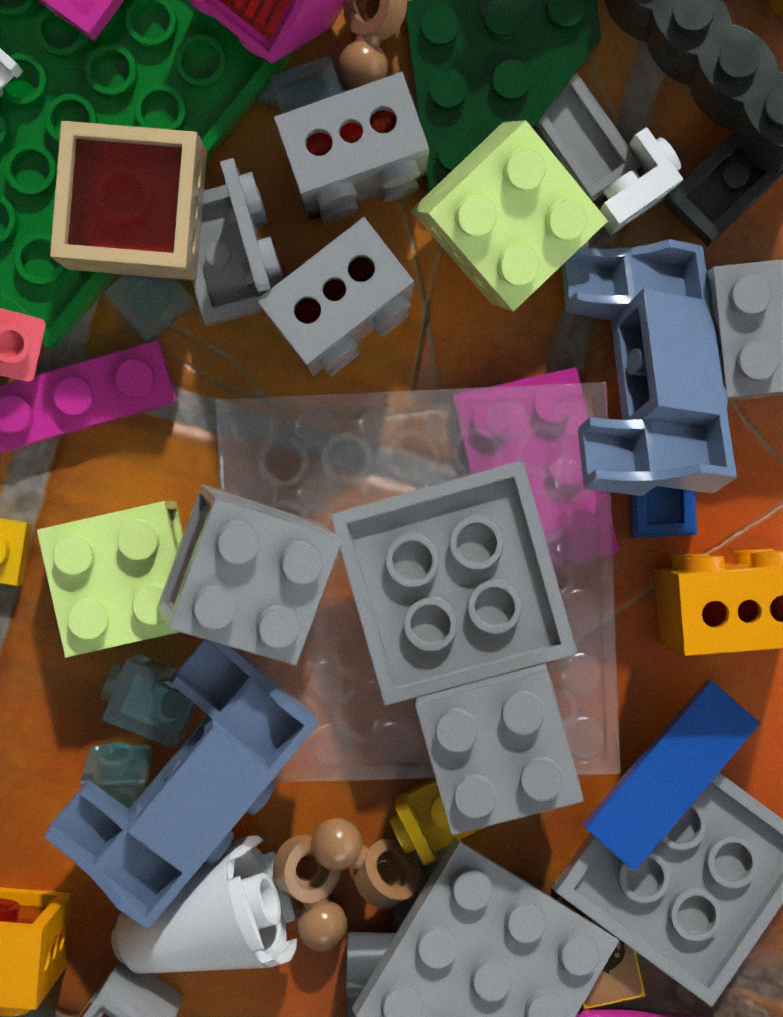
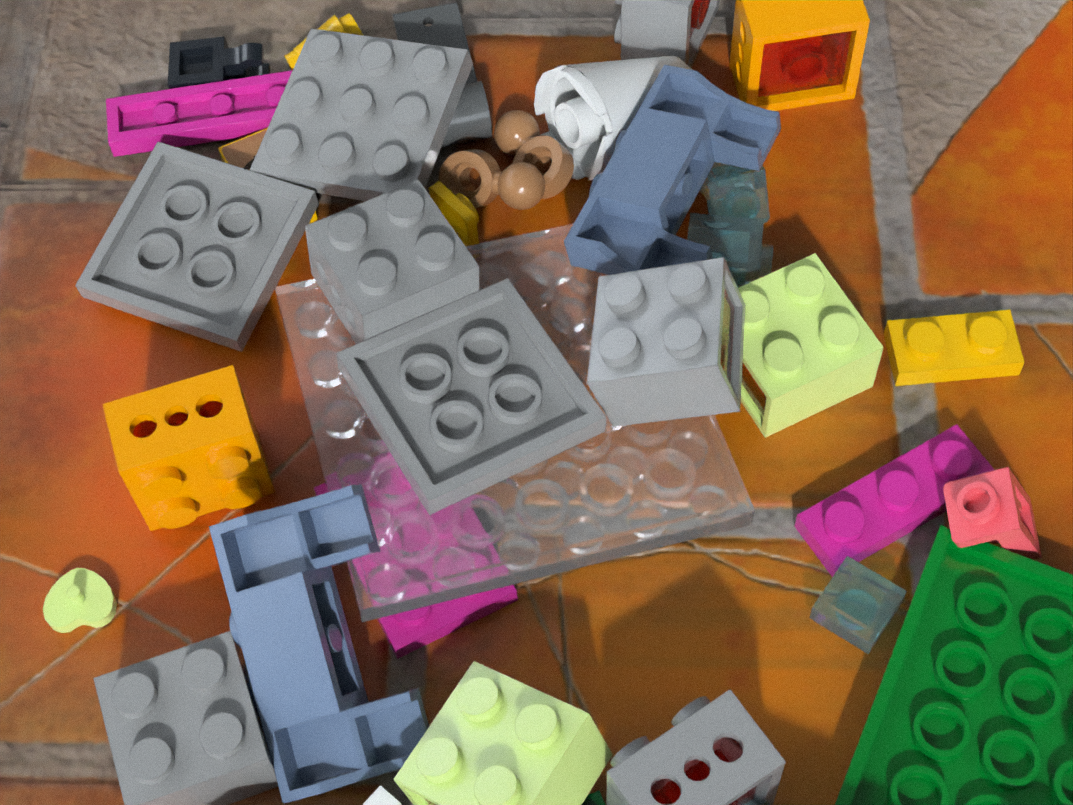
camera: 170 degrees right, 30 degrees down
piece [50,121,207,280] -> none
light grey bracket [192,158,284,327] -> none
light grey piece [257,217,414,377] -> none
blue tile [582,679,760,872] -> none

